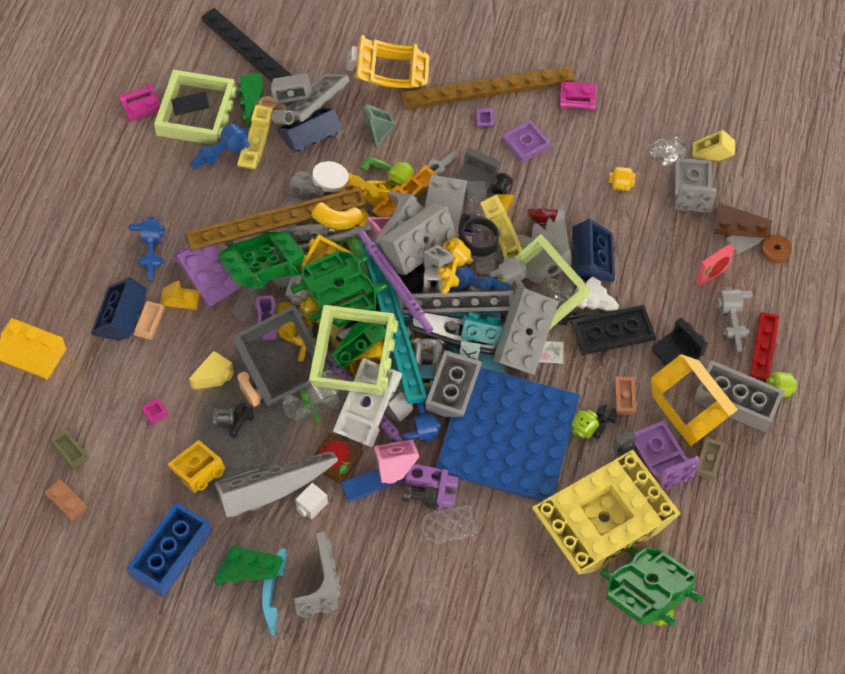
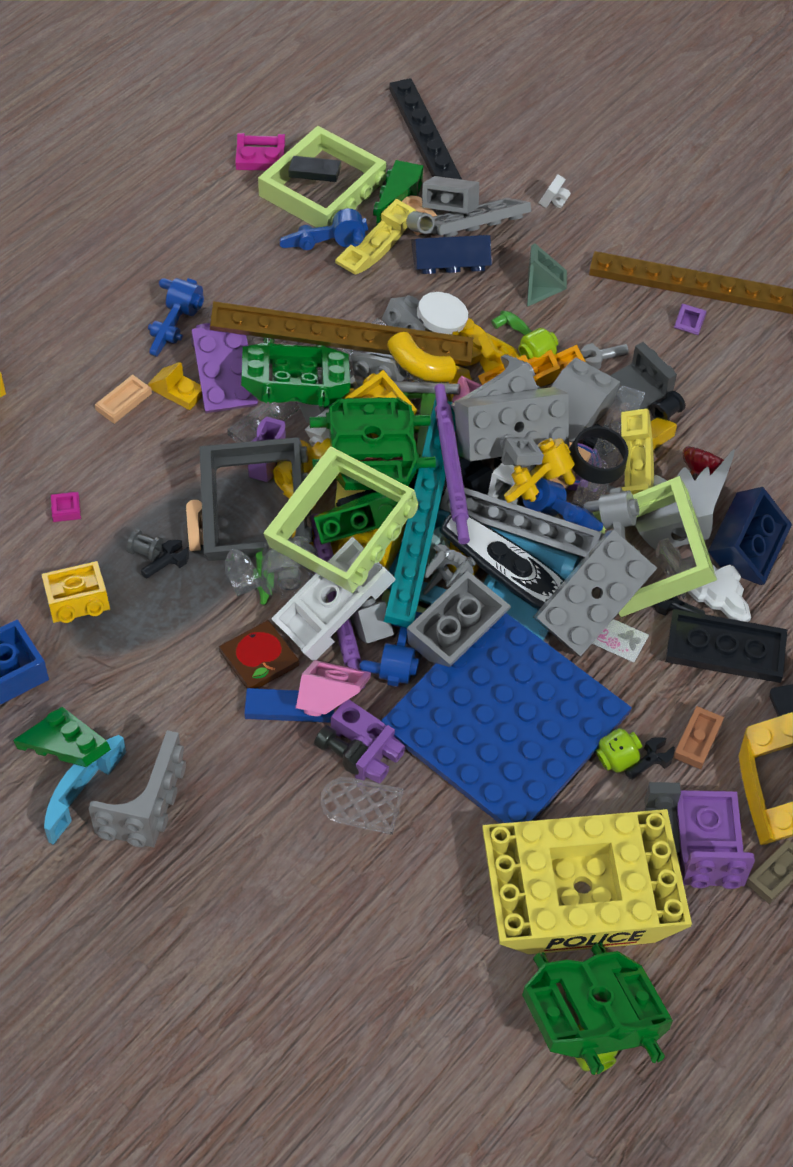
camera: 25 degrees right, 5 degrees down
dark blue slope [91,277,147,341] -> none
light yellow slope [189,351,234,390] -> none
light grey wedge [214,451,338,517] -> none
white brick [296,483,328,520] -> none
yellow wedge [353,35,430,88] -> none
light aqua tile [459,341,481,361] -> none
teal bracket [461,312,503,345] -> none
medium lavender tile [501,120,551,163] -> none

